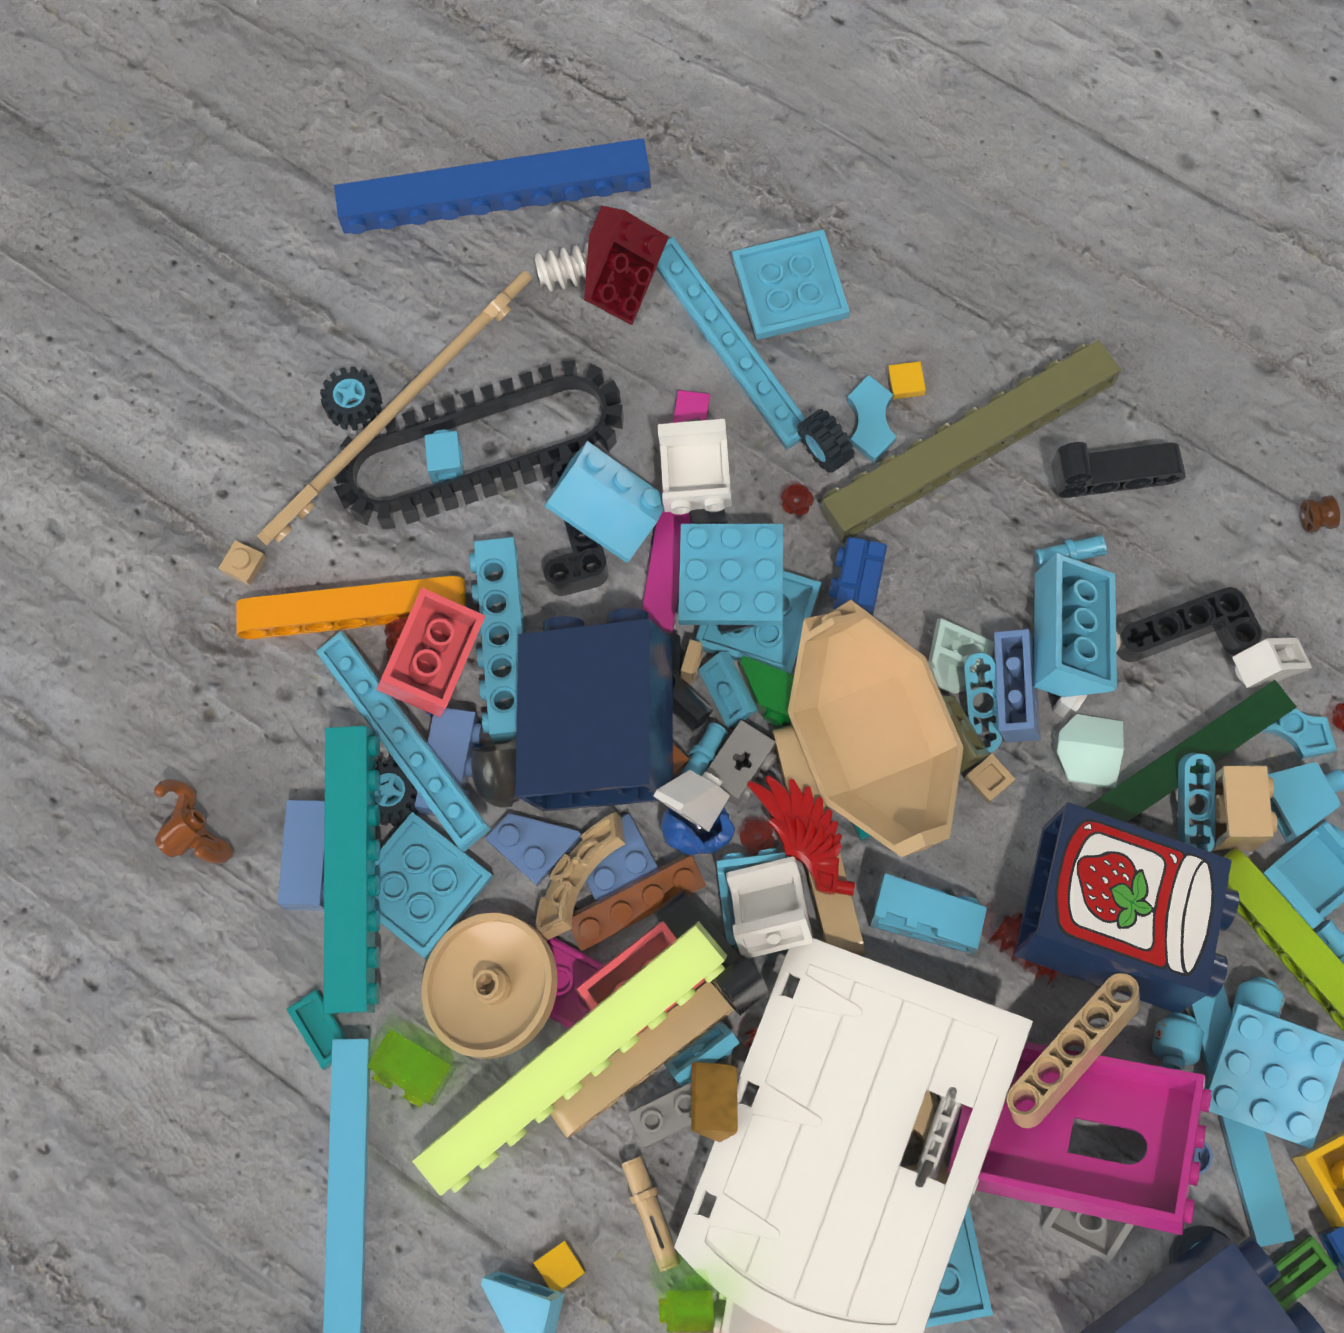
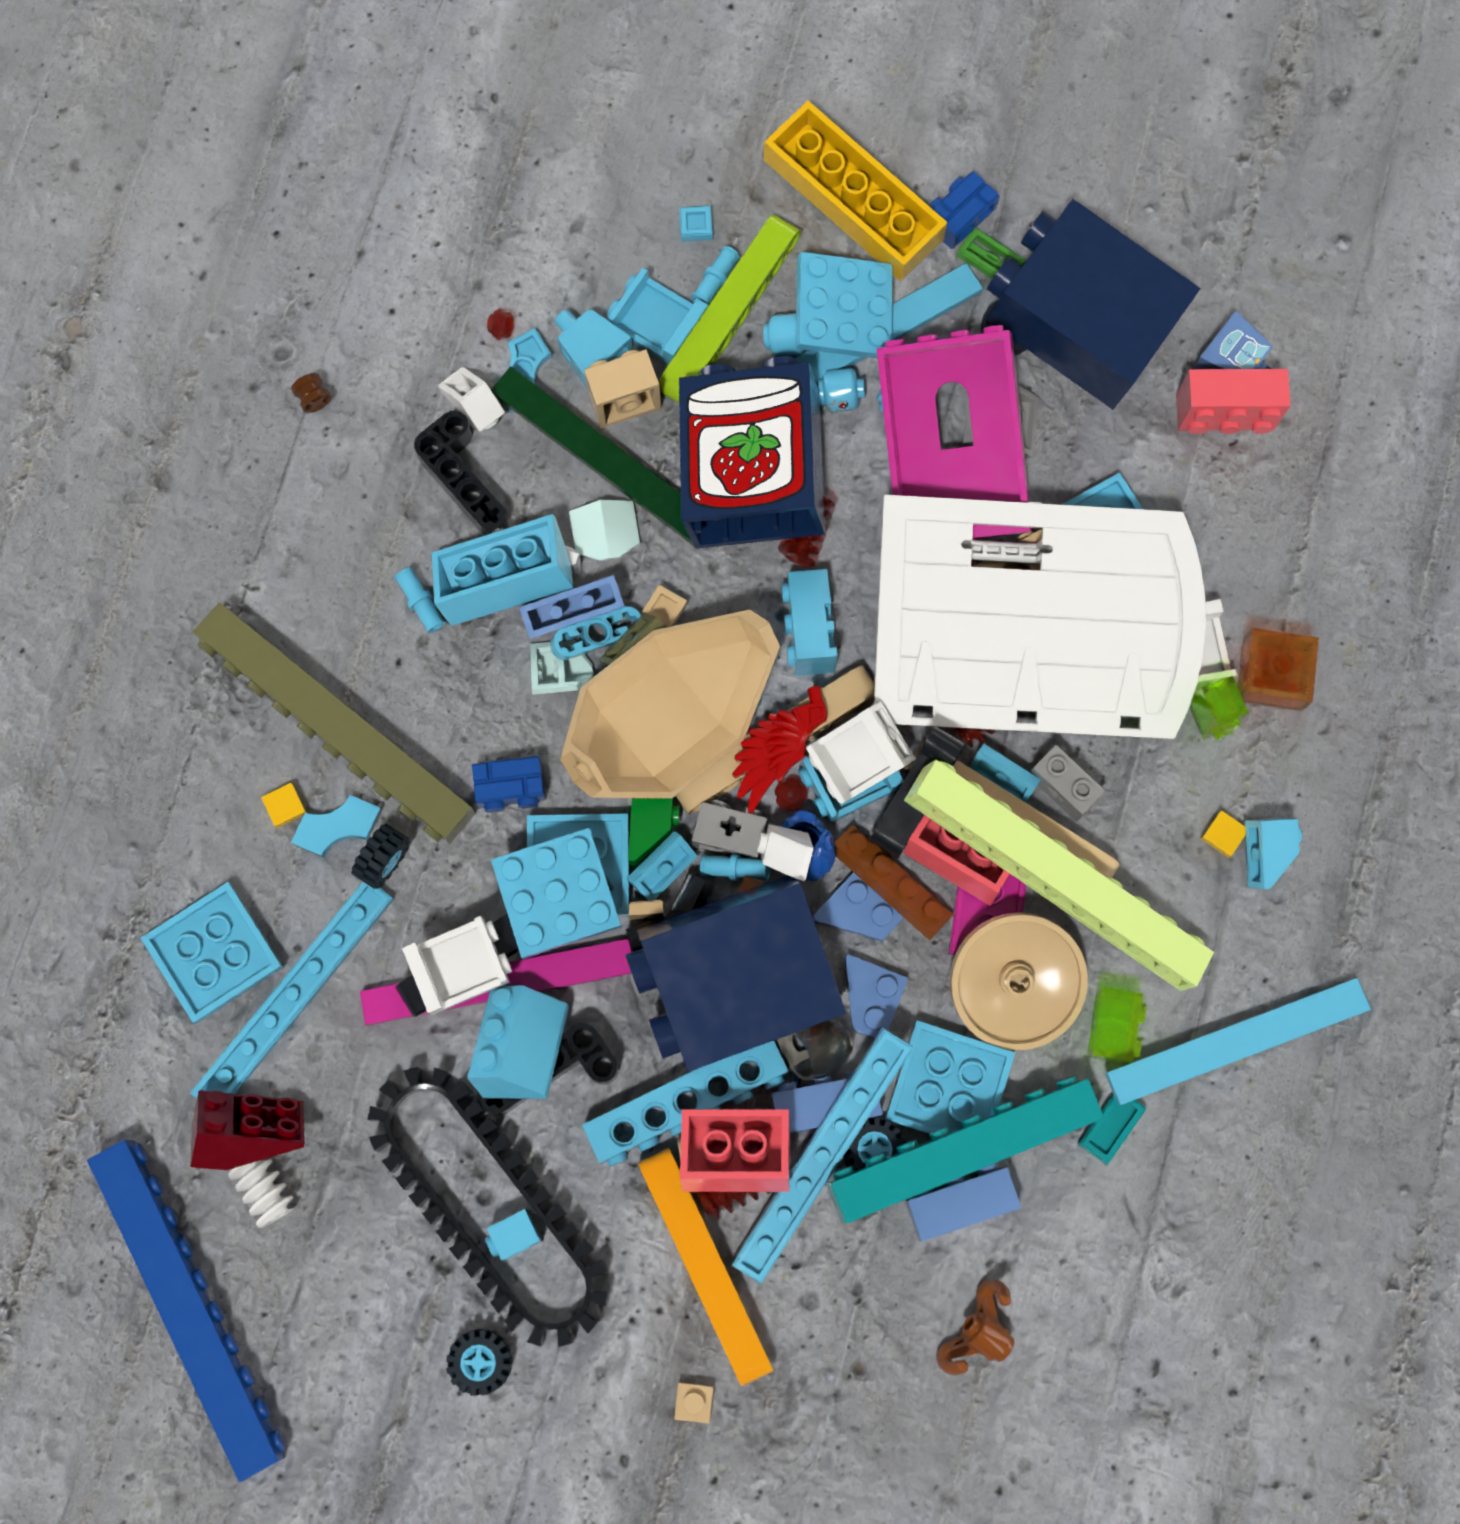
camera: 115 degrees left, 5 degrees up
tan bar [257,271,532,546] -> none
tan tile [535,811,625,941] -> none
tan pin [622,1156,680,1272] -> none
pearl gold slope [691,1062,738,1142] -> none
clear red plate [781,484,814,516] -> none
tan beam [1006,973,1140,1128] -> none
black beam [1052,442,1186,498] -> none
medium azure beam [1178,753,1216,852] -> none

